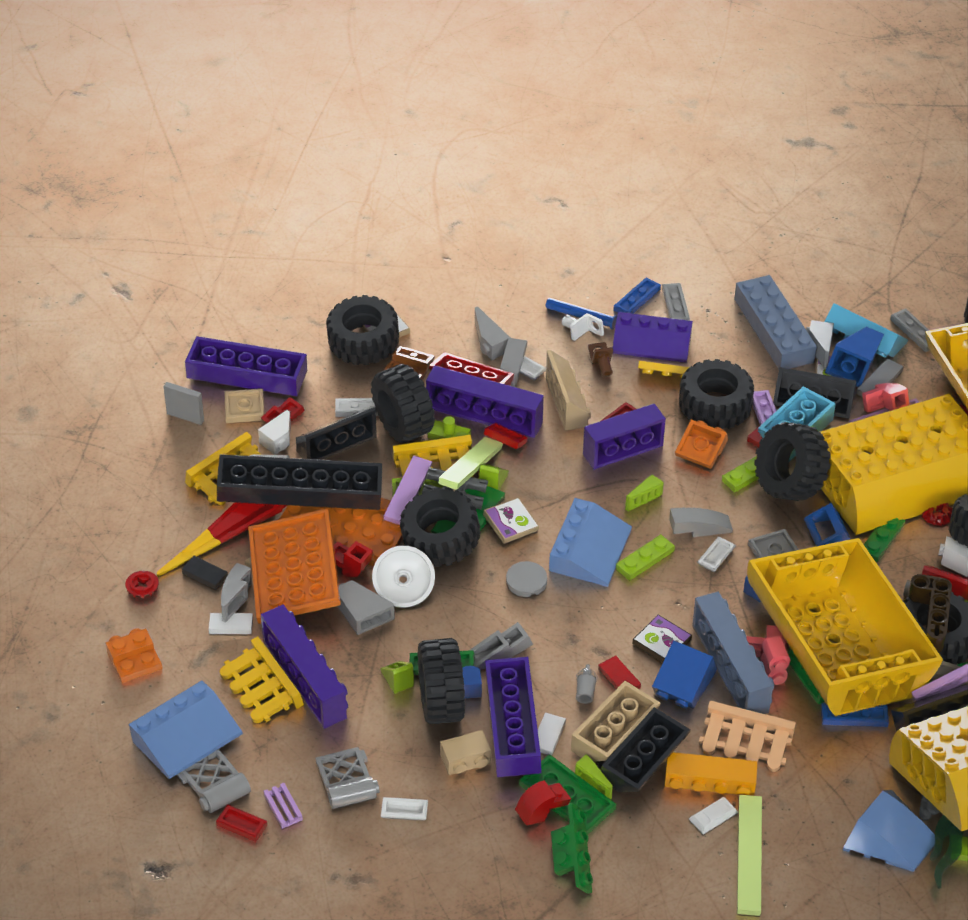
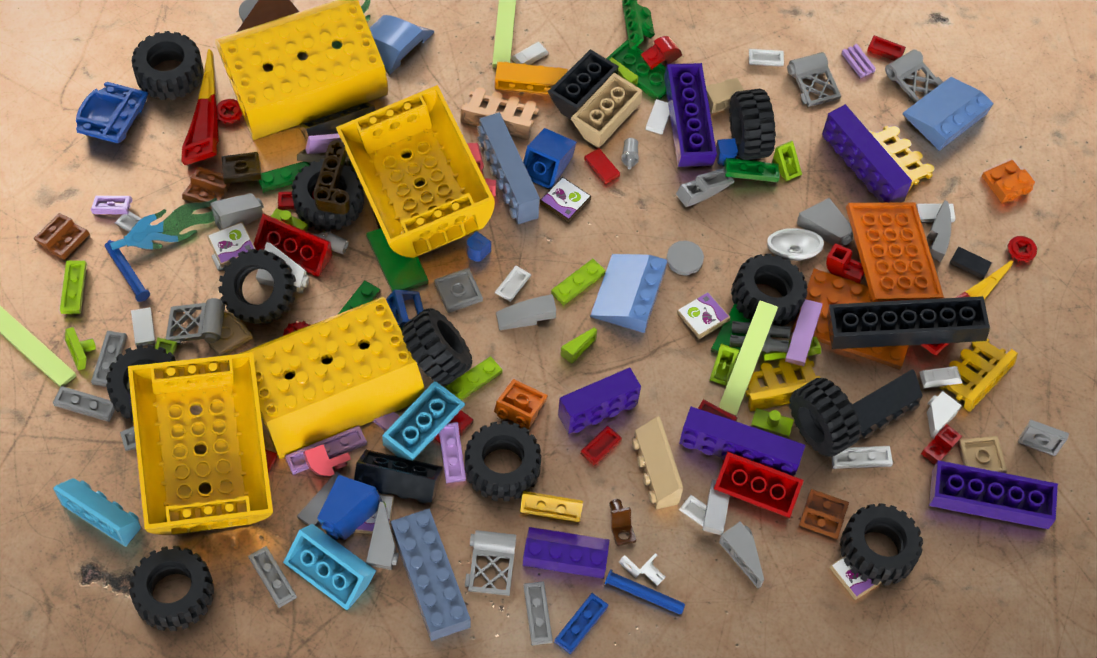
camera: 175 degrees right, 15 degrees up
none -> light grey piece [465,530,516,596]

